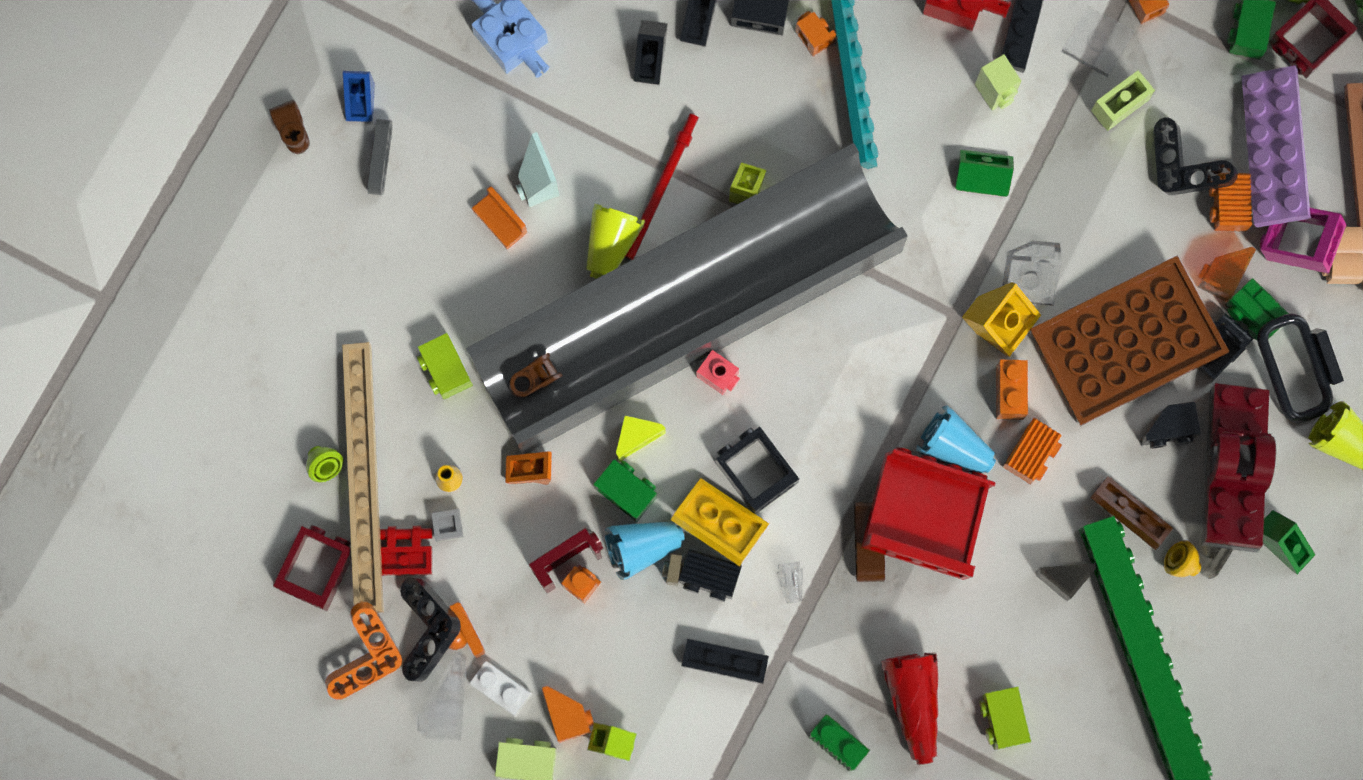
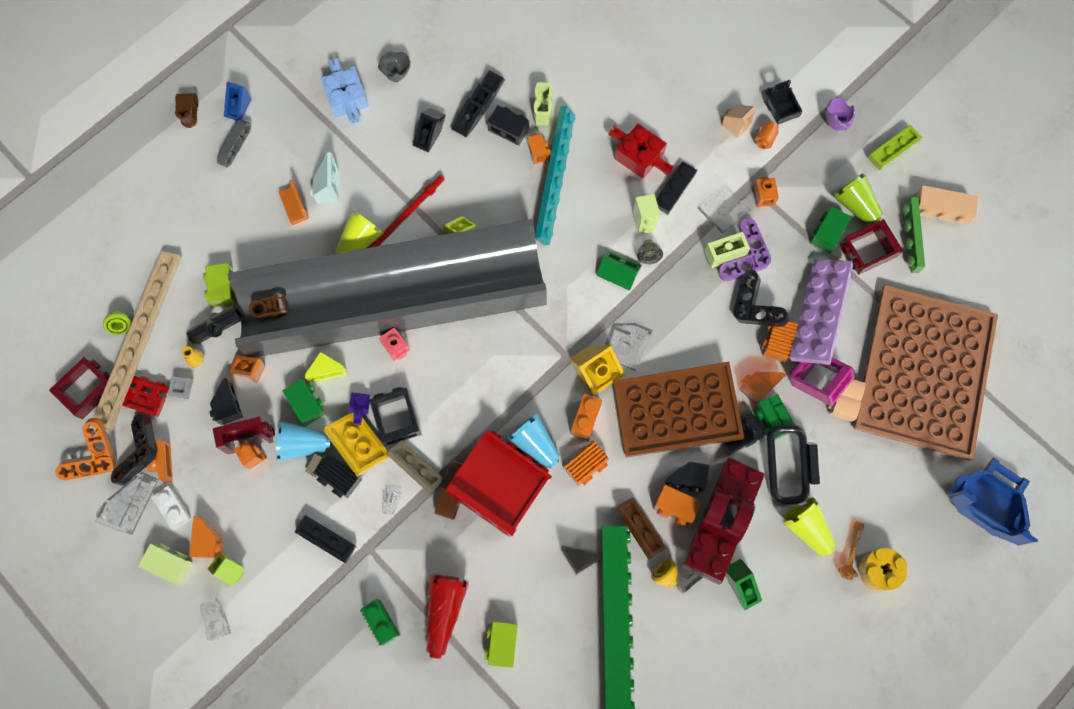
camera: 20 degrees right, 5 degrees down
none -> black piece [186,305,244,345]
none -> black slope [209,378,243,425]
none -> dark purple plate [349,392,370,425]
none -> dark tan plate [387,440,444,494]
none -> clear smoke brick [637,240,663,265]
none -> orange brick [653,485,702,527]
none -> medium lavender beam [718,218,771,281]

